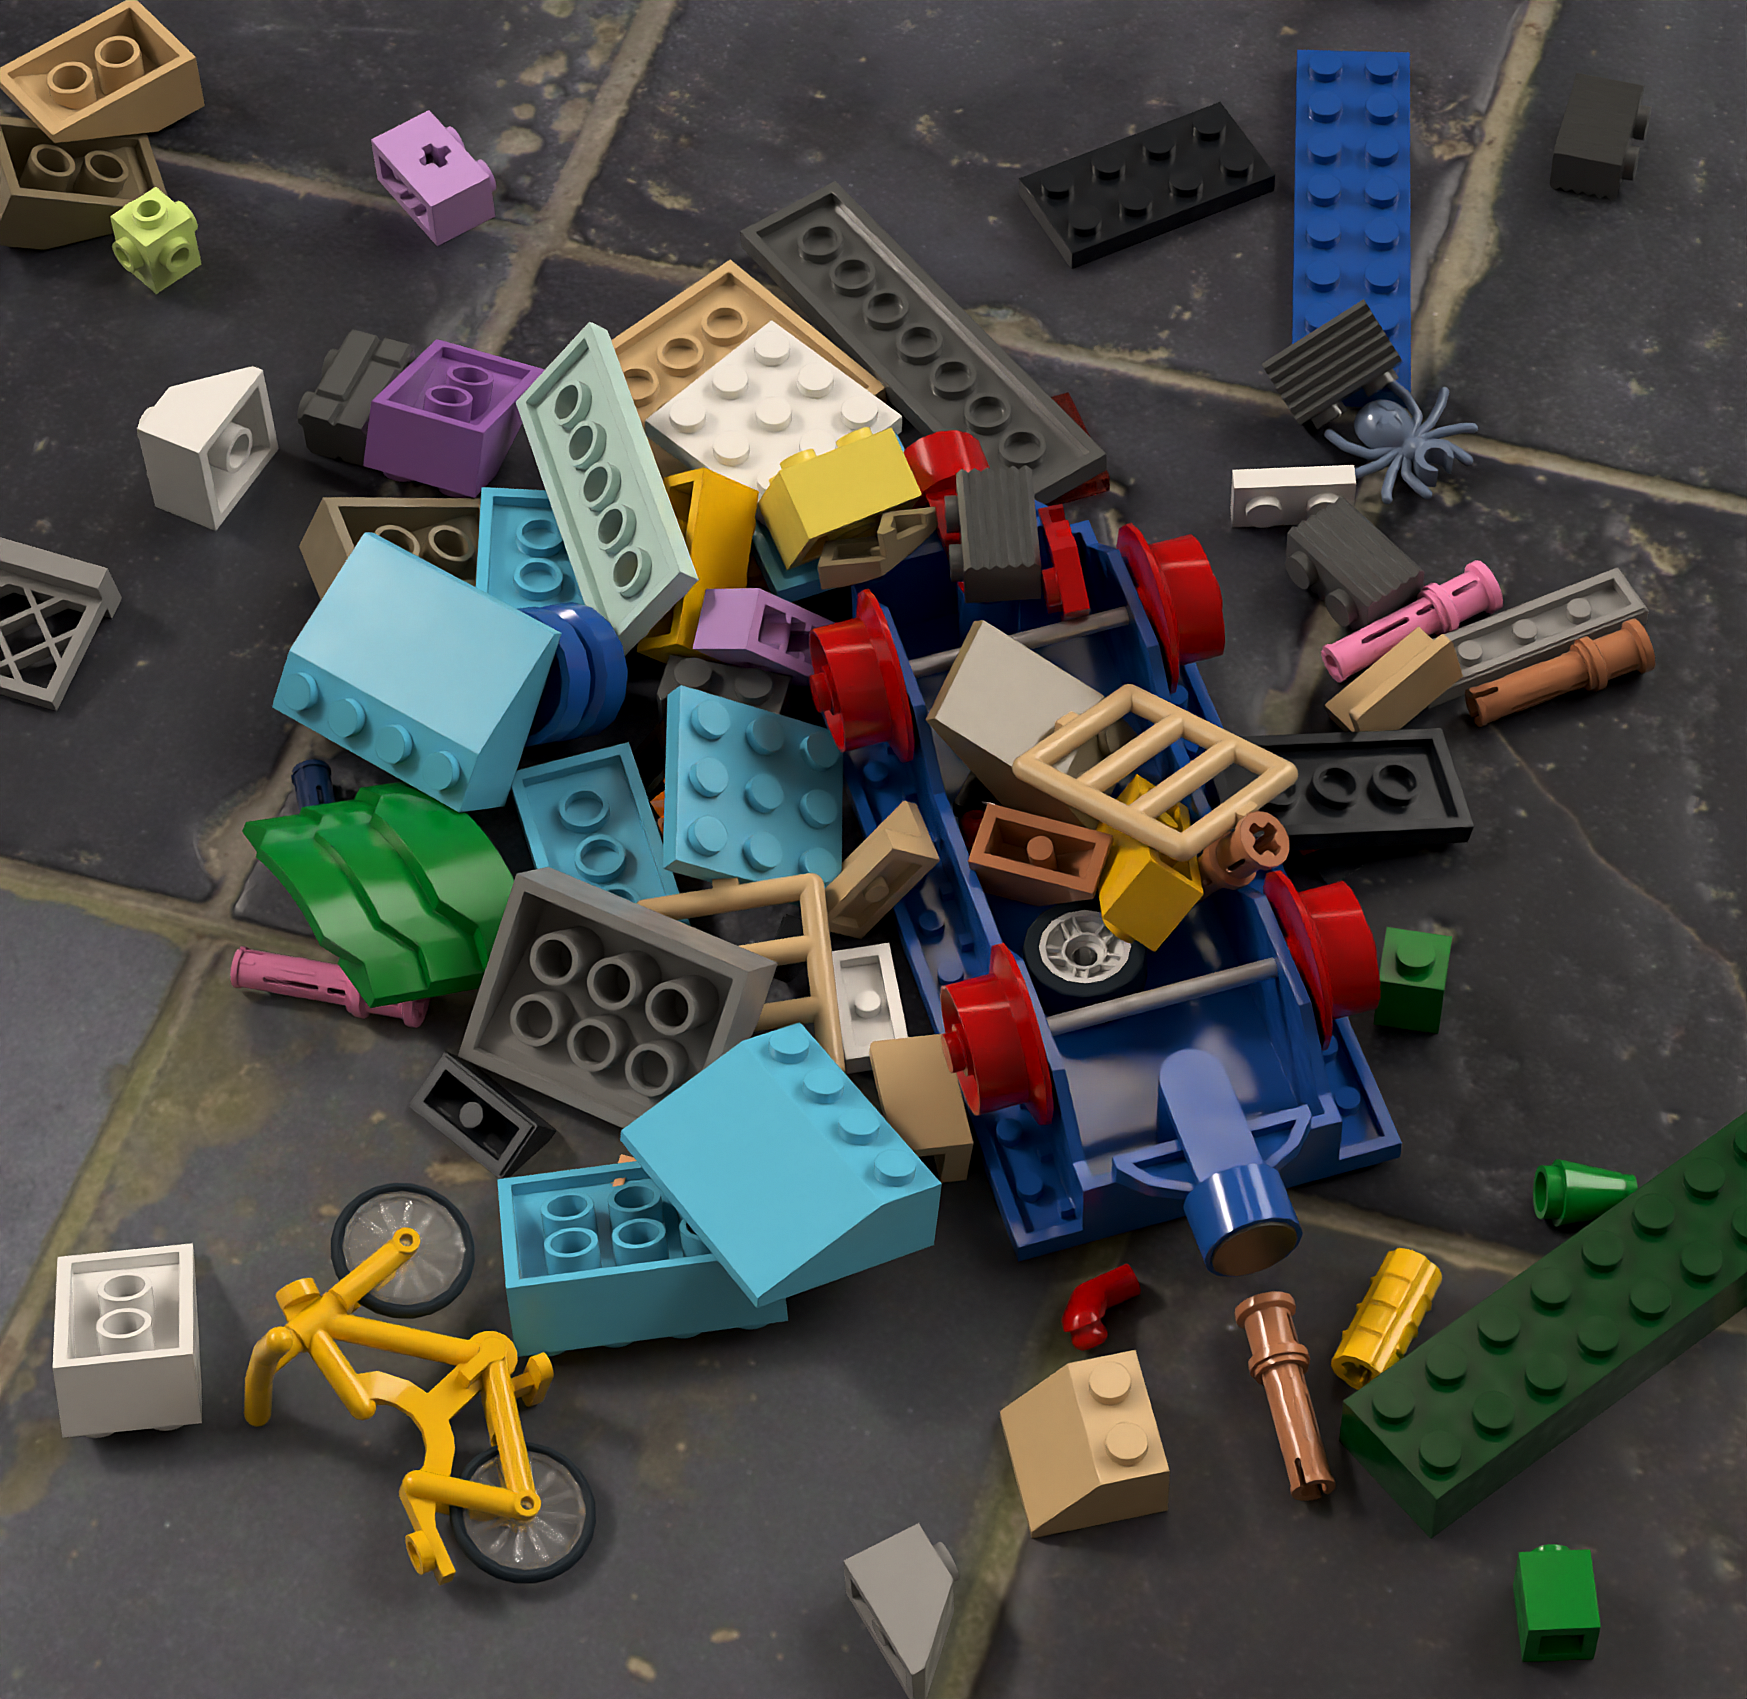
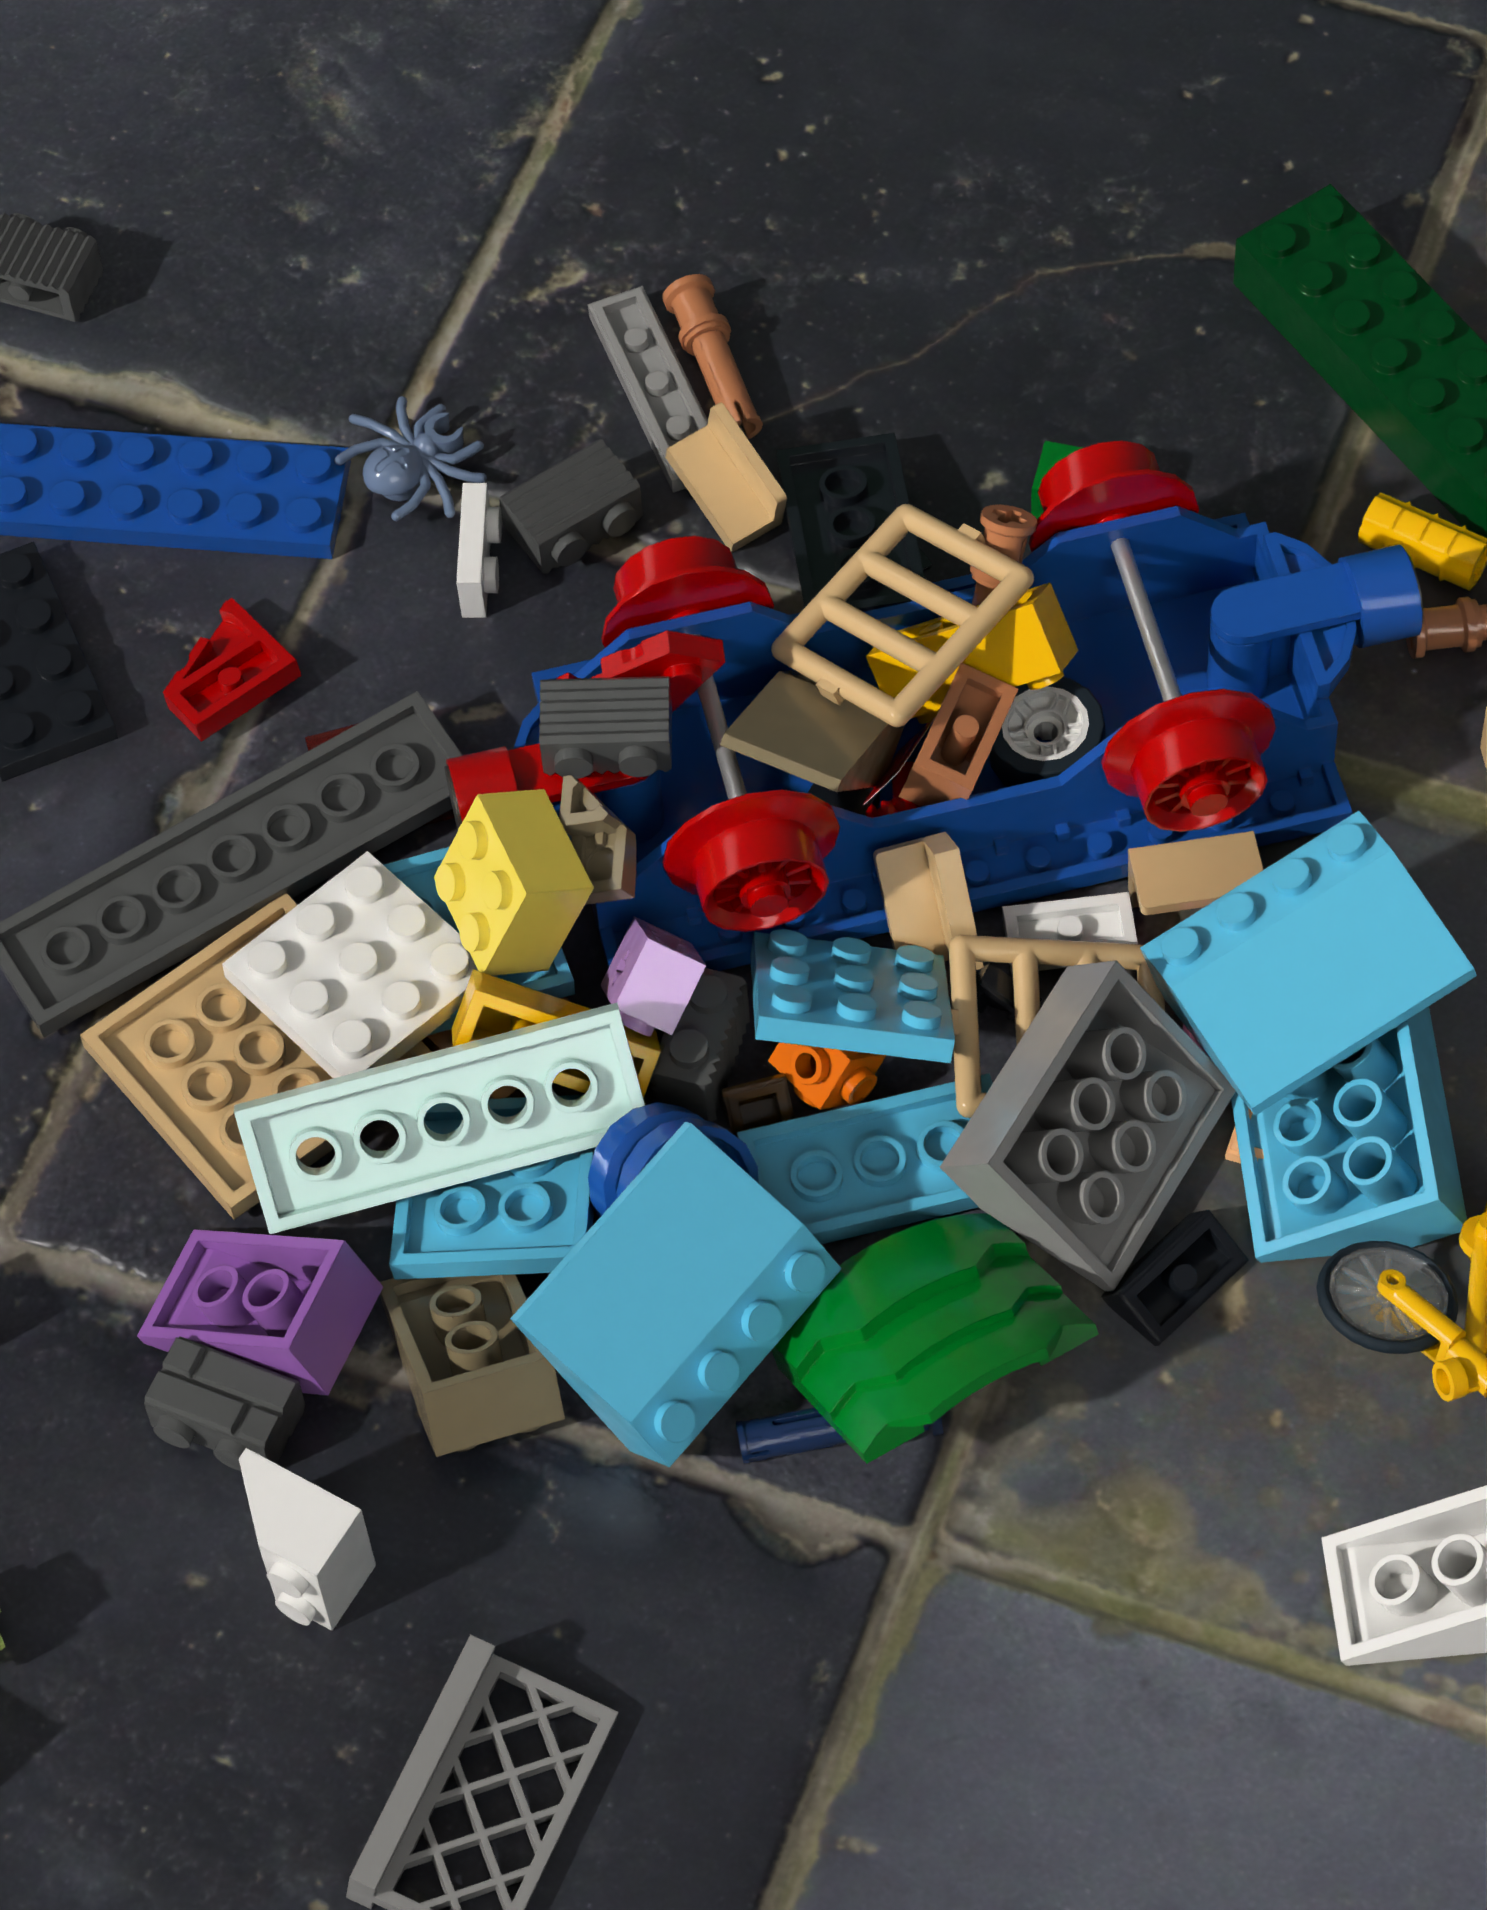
camera: 85 degrees left, 5 degrees up
bright pink pin [230,946,430,1028] -> none
red arm [1061,1263,1141,1351] -> none
dark grey brick [1261,299,1403,429] -> none
bright pink pin [1321,560,1503,683] -> none
green cone [1533,1159,1638,1226] -> none
none -> red wing [162,598,302,742]

